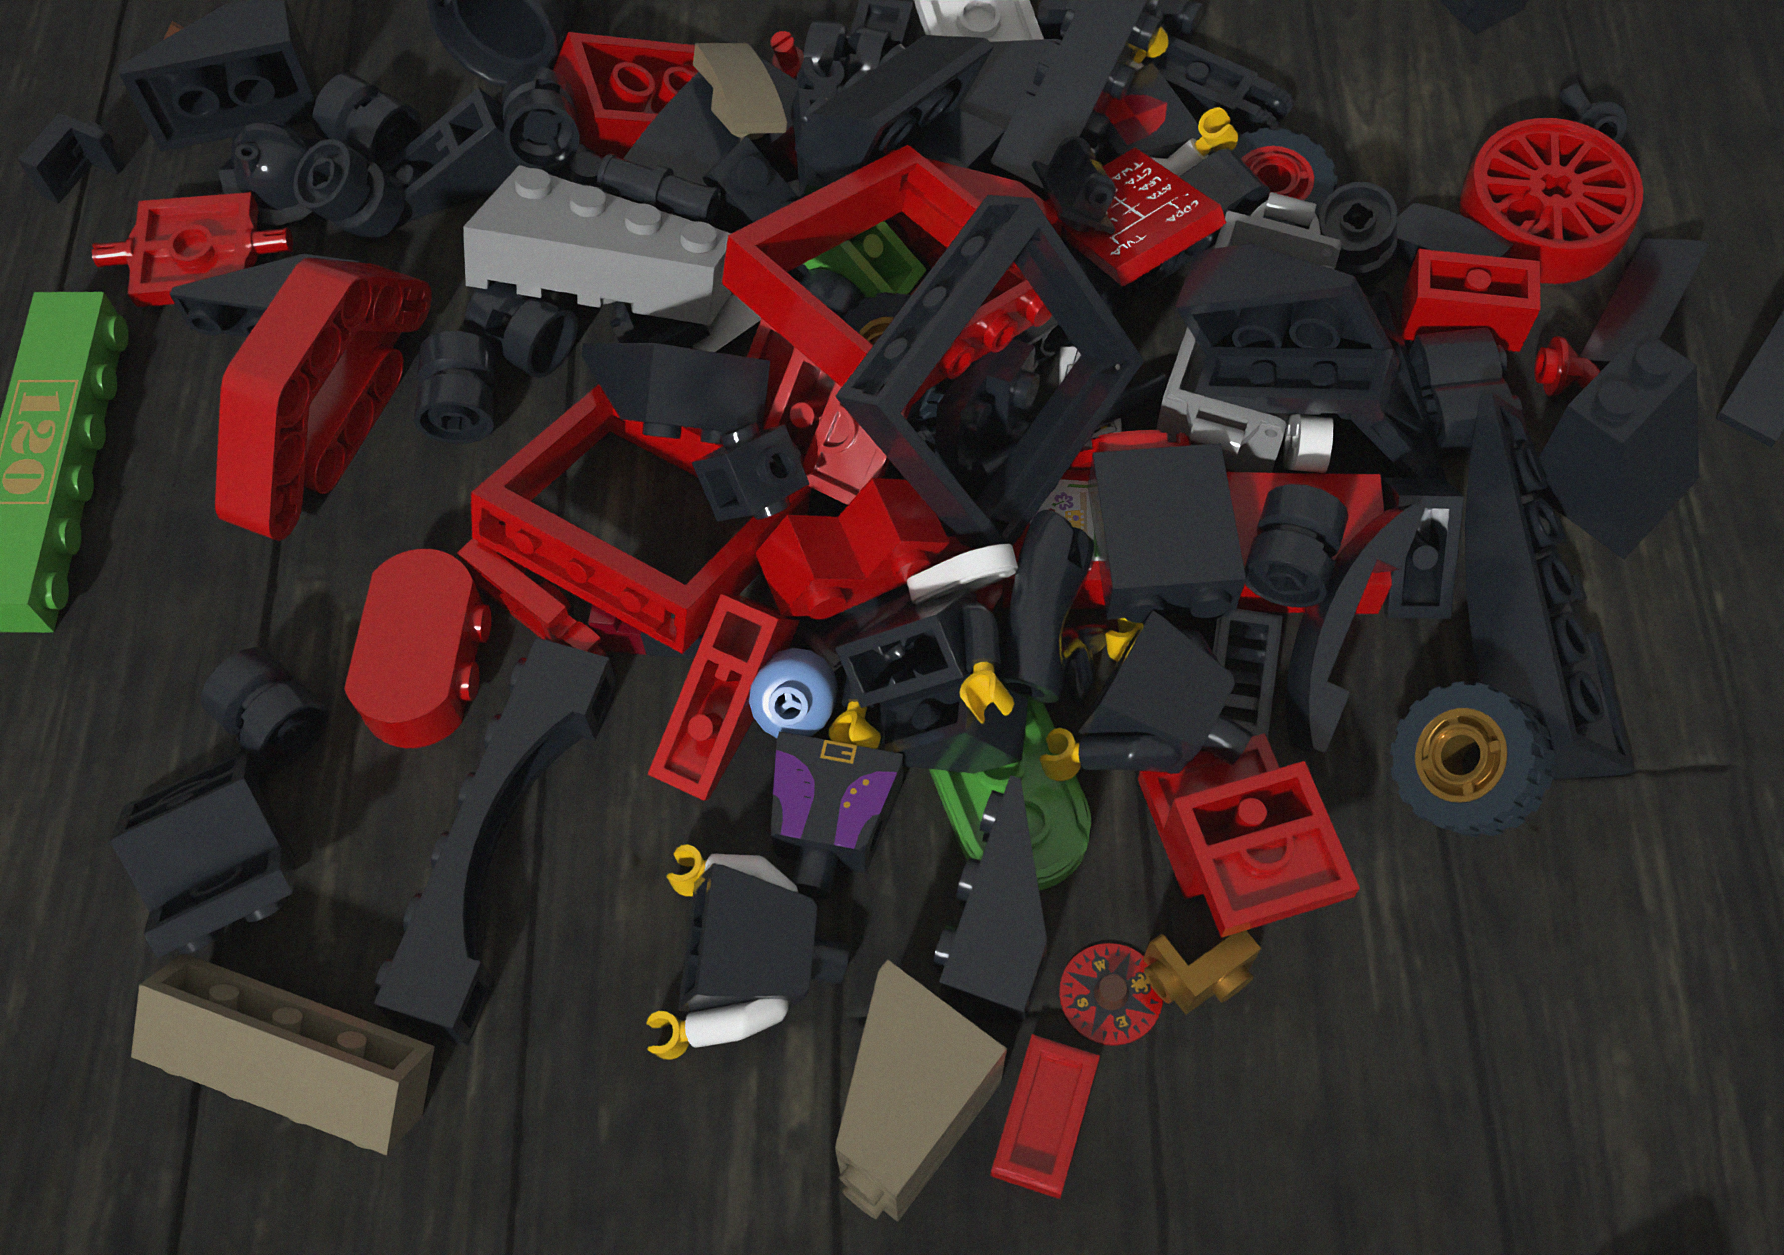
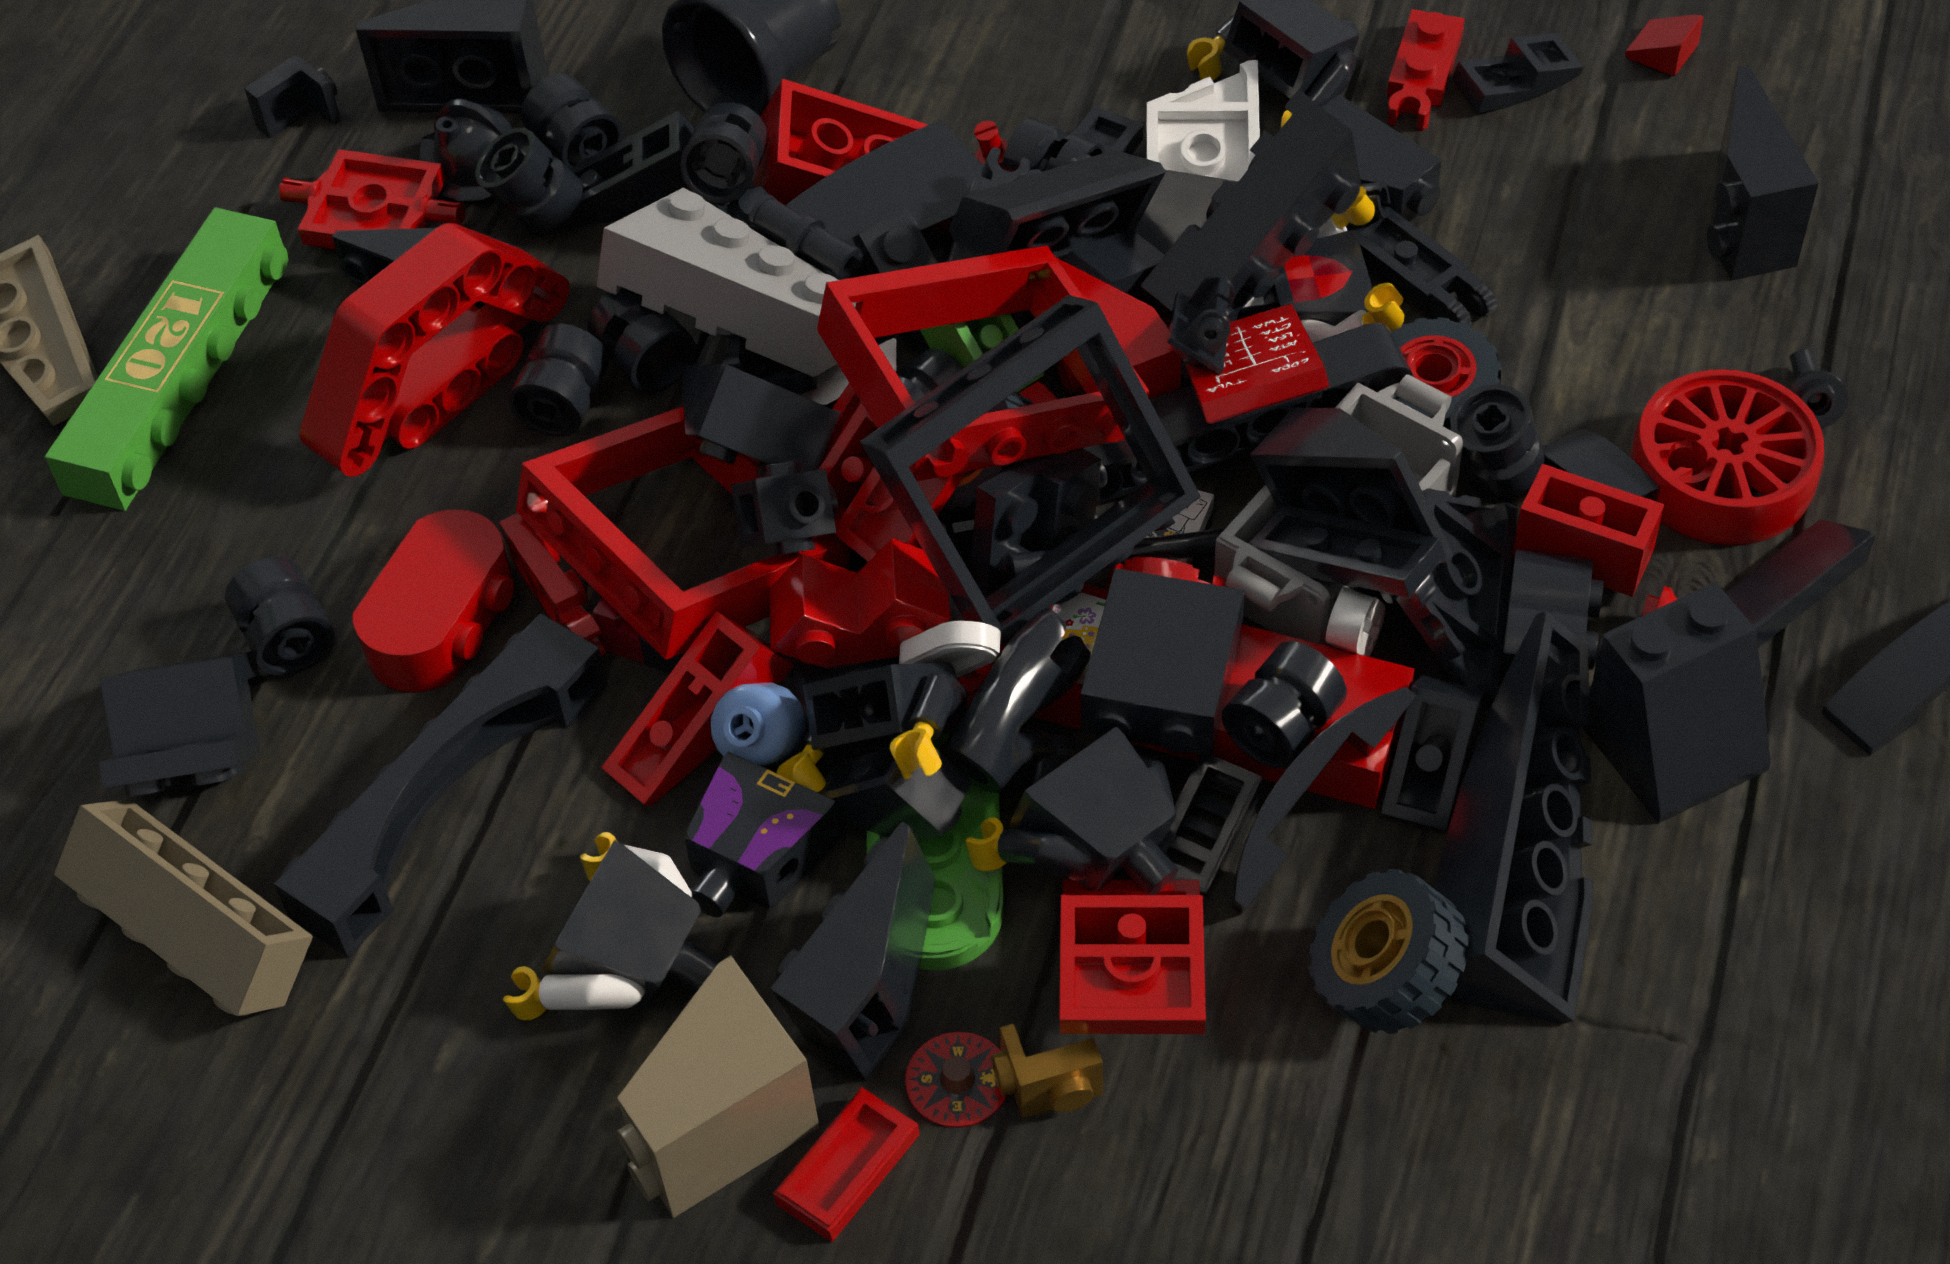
camera: 20 degrees right, 10 degrees down
dark tan slope [693,43,787,139] -> none

